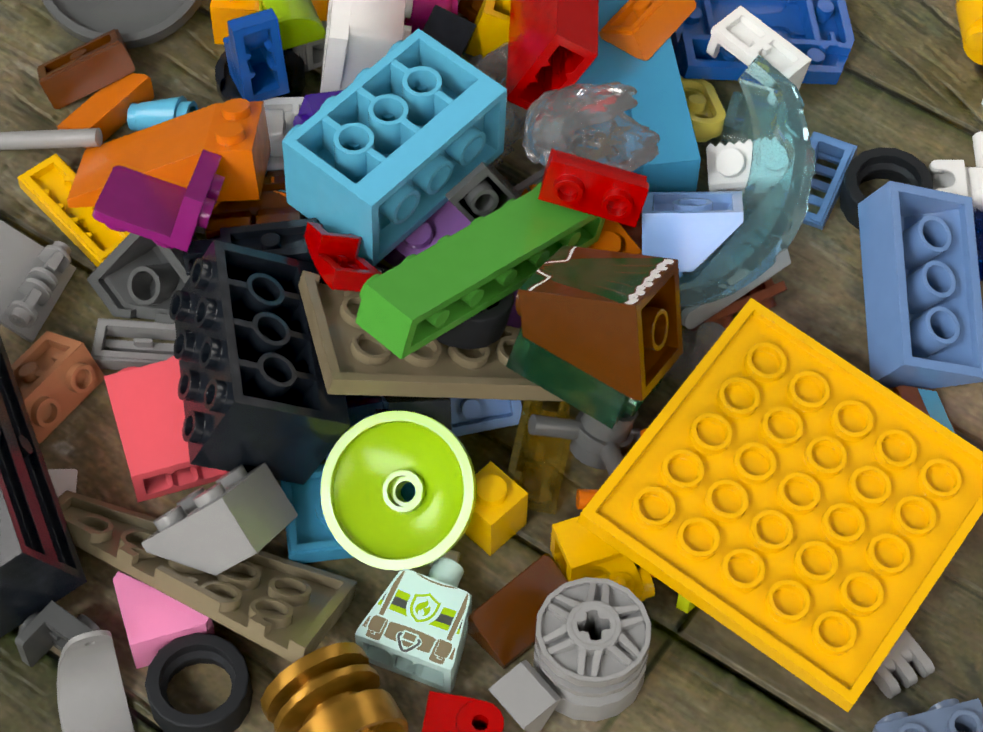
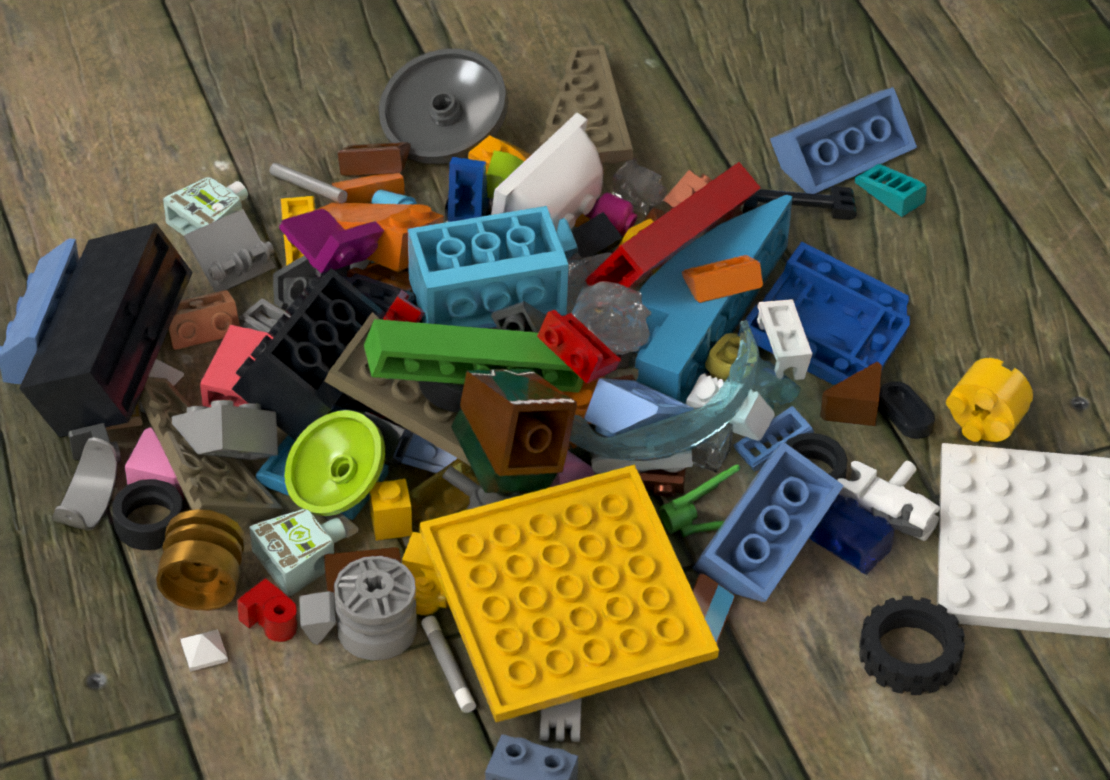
camera: 35 degrees right, 10 degrees down
none -> light grey bar [421,616,476,713]
none -> bright green plant [659,464,740,538]
none -> reddish brown slope [820,361,882,426]
none -> black tile [878,381,935,439]

